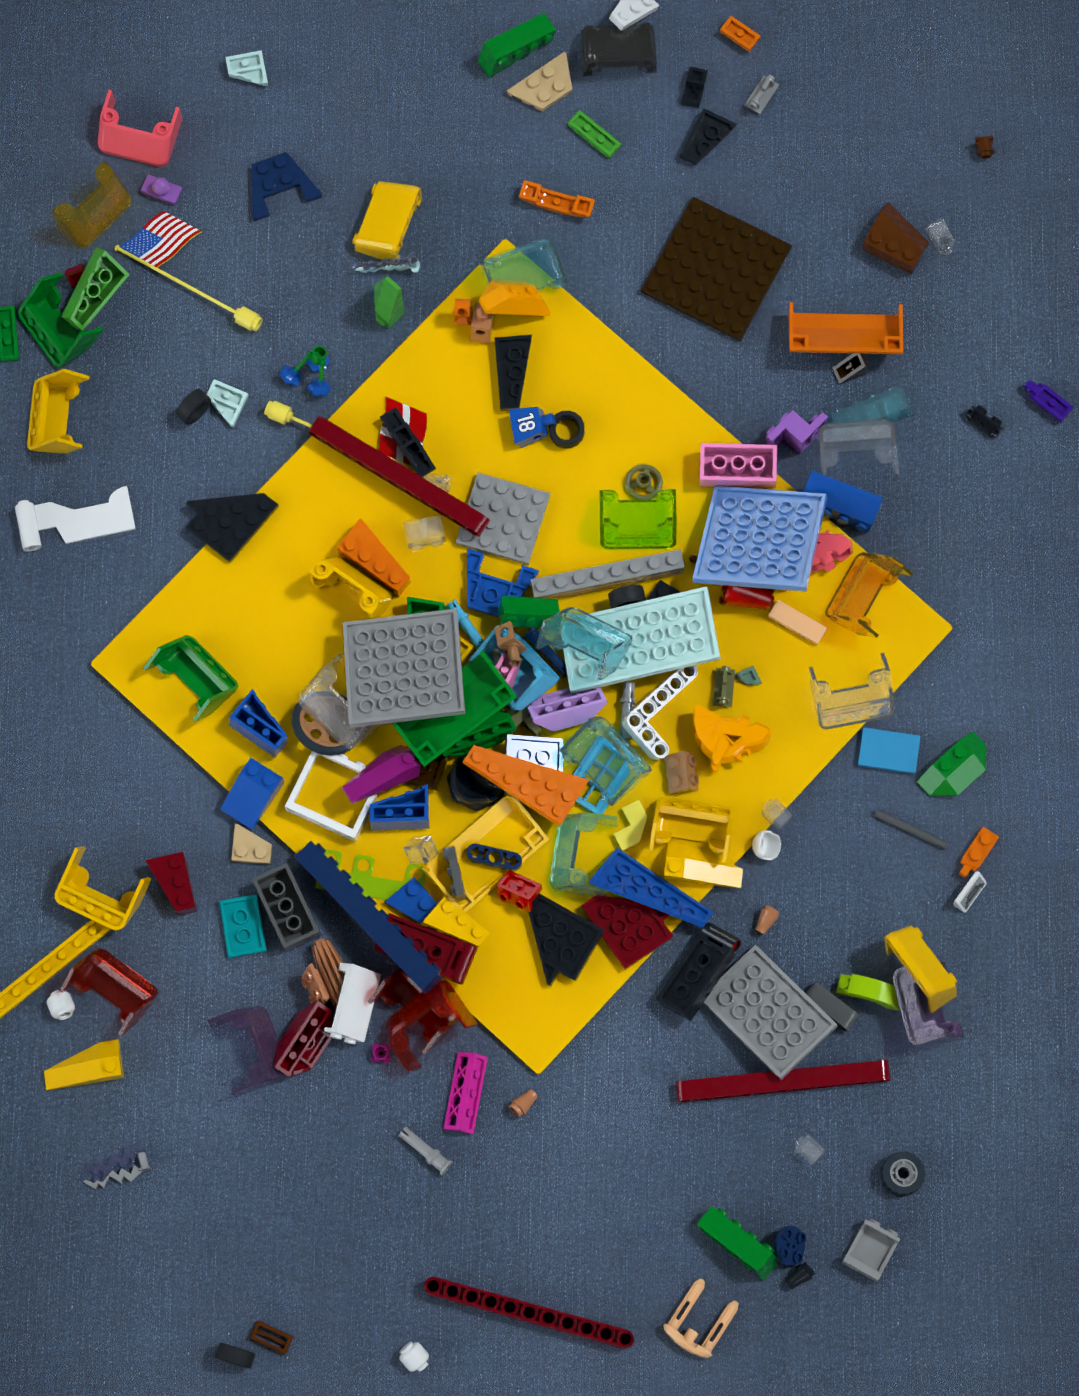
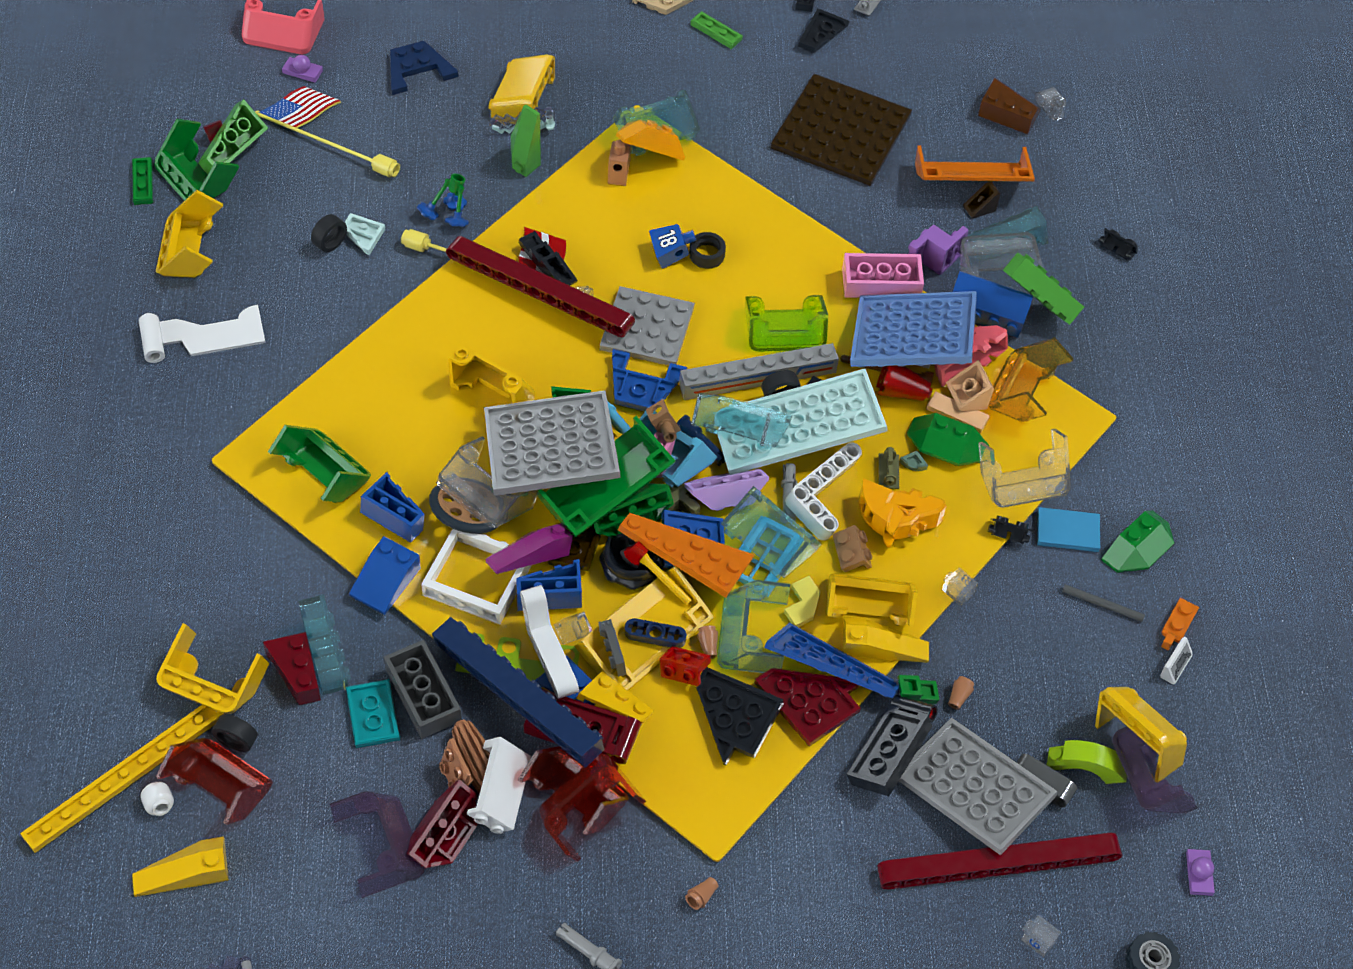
camera: 10 degrees left, 20 degrees down
clear yellow windscreen [51,161,132,248] -> none
black wing [186,493,279,563] -> none
tan wing [231,824,272,865] -> none
orange wedge [337,518,411,597] -> none
magenta plate [371,1043,391,1063] -> none
clear brick [403,515,446,550] -> none
dark pink fence [443,1052,488,1134] -> none
orange leg [454,299,472,325] -> none
black wing [494,334,532,411] -> none
green brick [498,596,560,629] -> none
orange slope [519,180,595,218] -> none
olive piece [625,464,663,501] -> none
white hair [752,830,781,860] -> none
reddish brown brick [975,136,995,159] -> none
dark purple hinge [1023,379,1074,423] -> none
none -> black tyre [212,714,258,752]
none -> clear light blue wedge [298,594,351,695]
none -> white beam [520,585,579,699]
none -> piece [620,541,692,605]
none -> nougat cone [697,626,718,659]
none -> green slope [898,675,940,704]
none -> green wedge [907,413,989,466]
none -> light nougat slope [946,360,994,411]
none -> black hinge [988,515,1033,544]
none -> bright green wedge [1003,252,1084,325]
none -> medium lavender tile [1186,849,1215,896]

